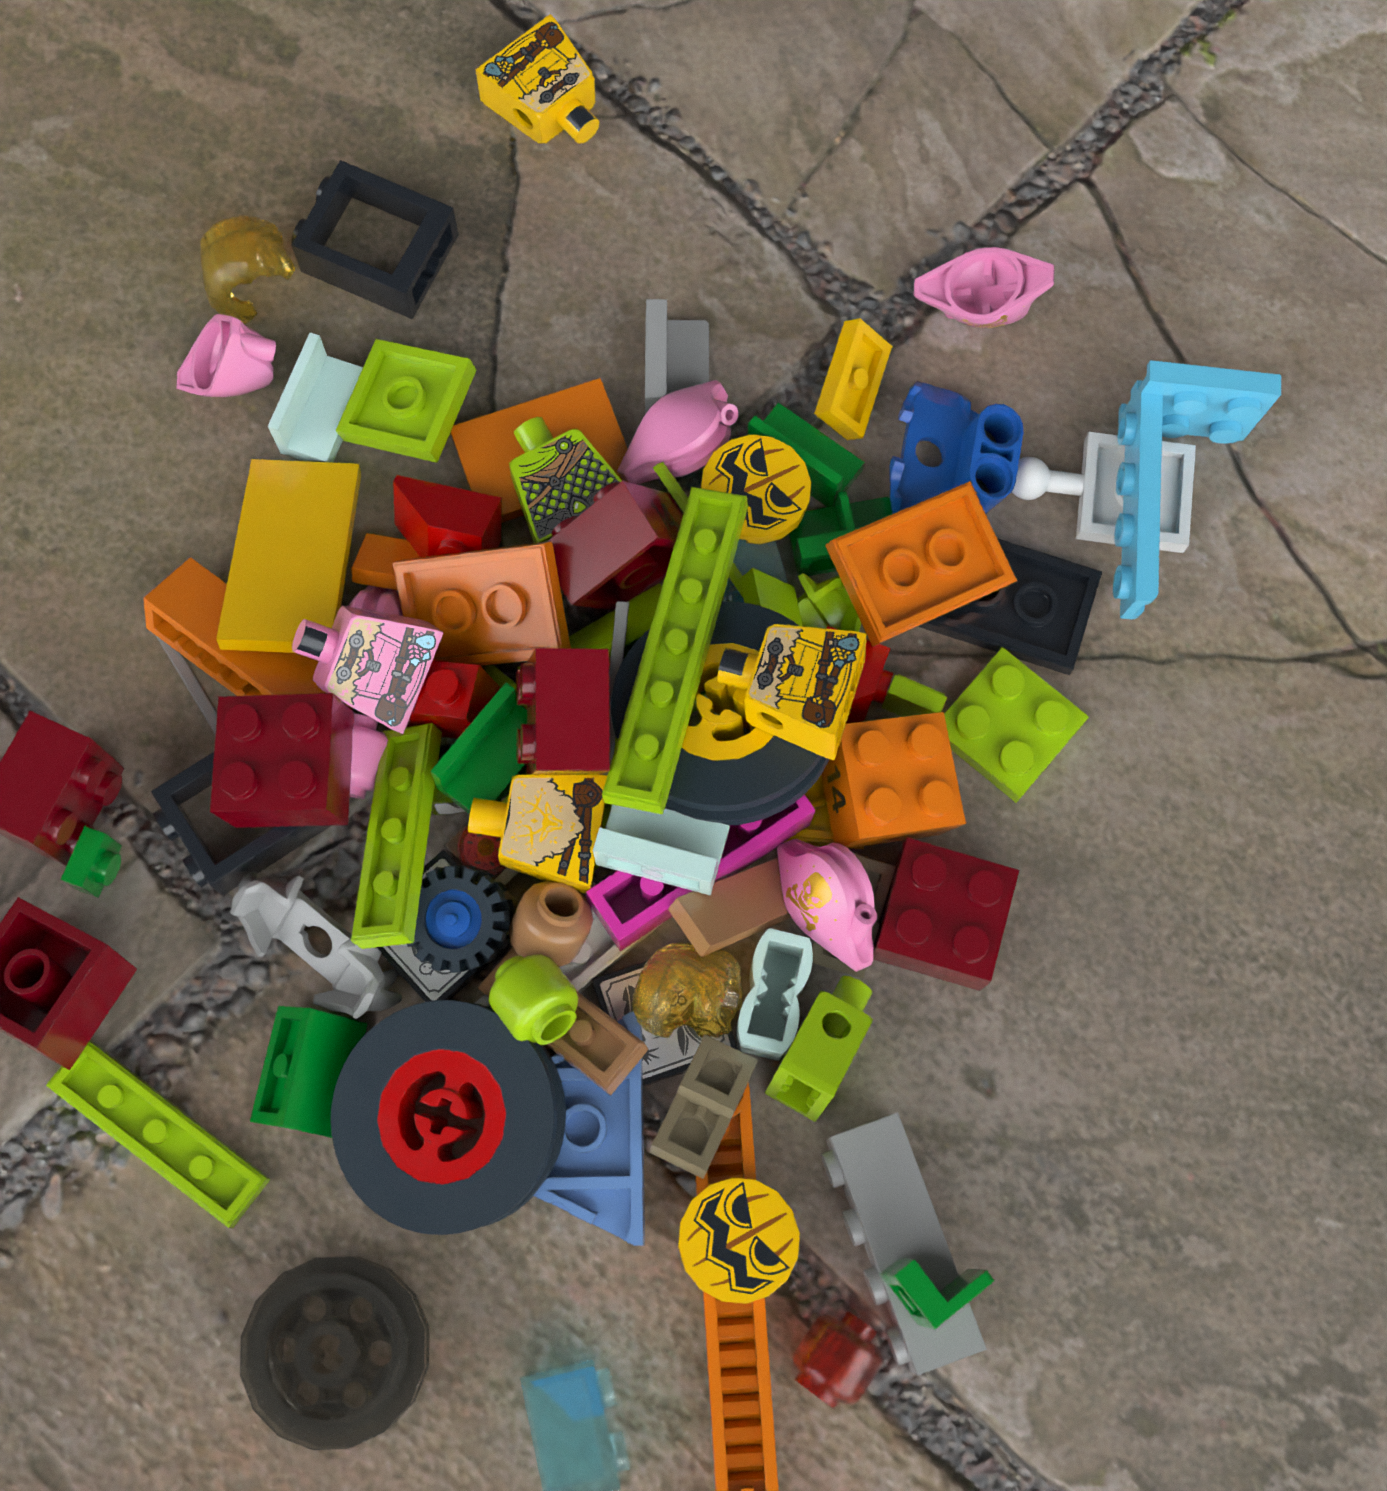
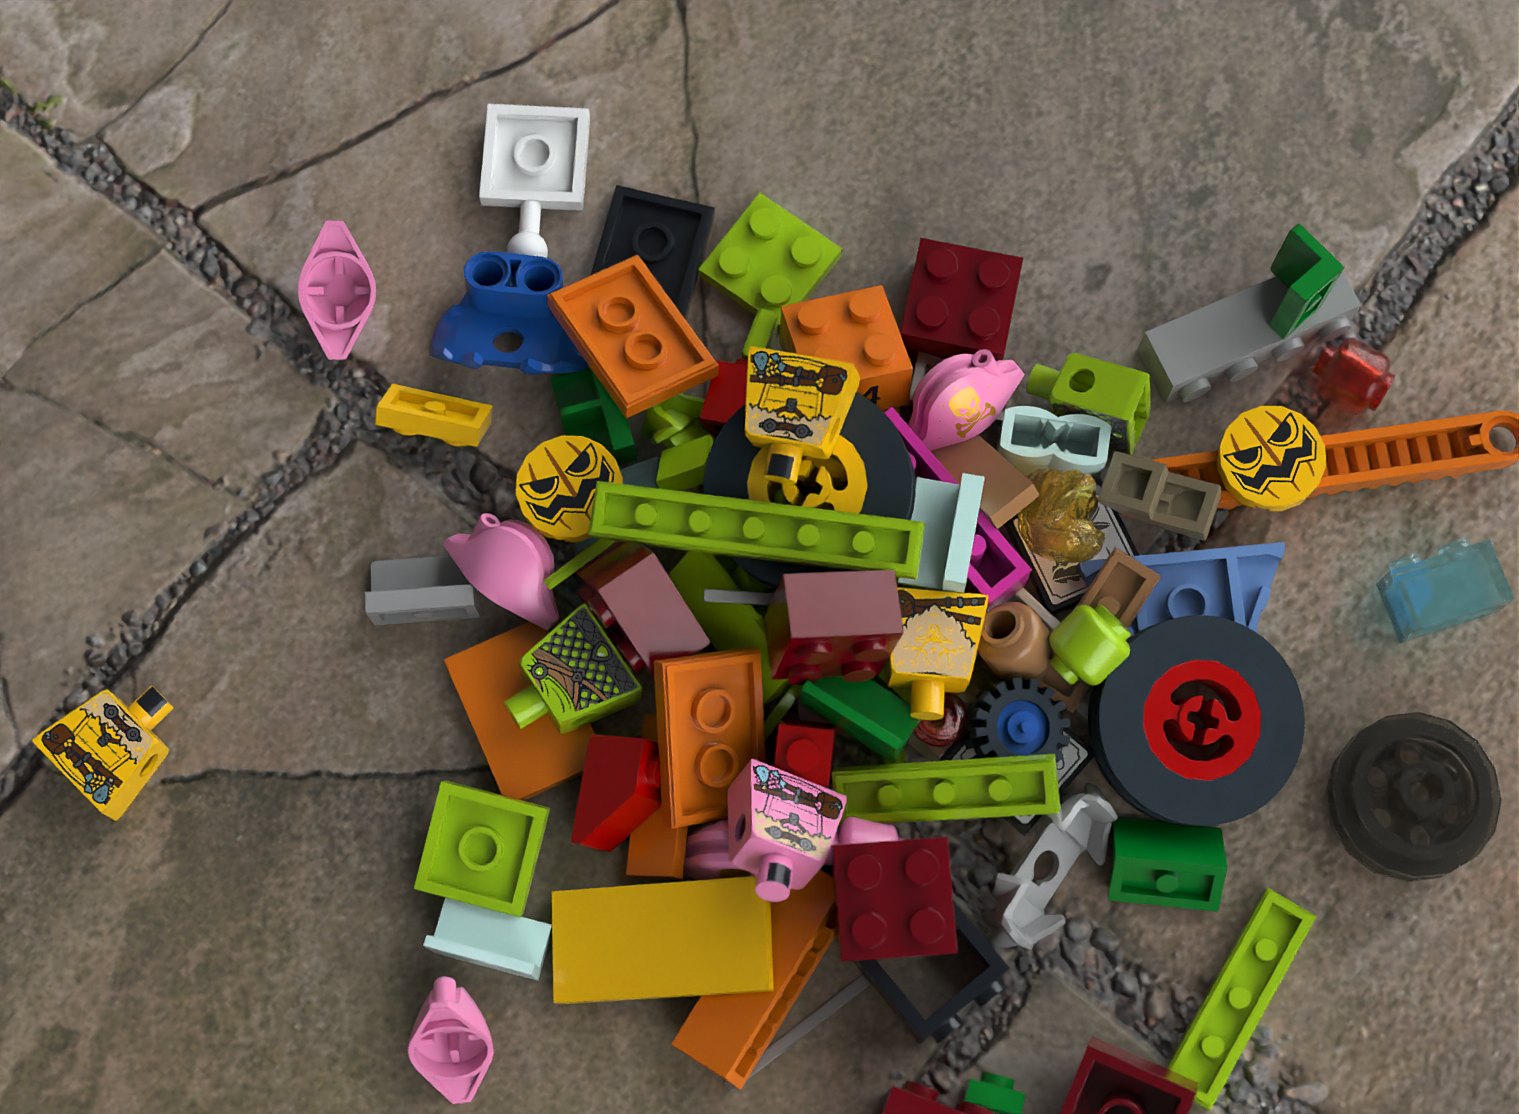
camera: 90 degrees left, 0 degrees up
clear yellow hair [200,215,295,324] -> none
black window [291,160,459,319] -> none
green panel [747,403,865,507] -> none
medium azure bracket [1113,360,1281,619] -> none

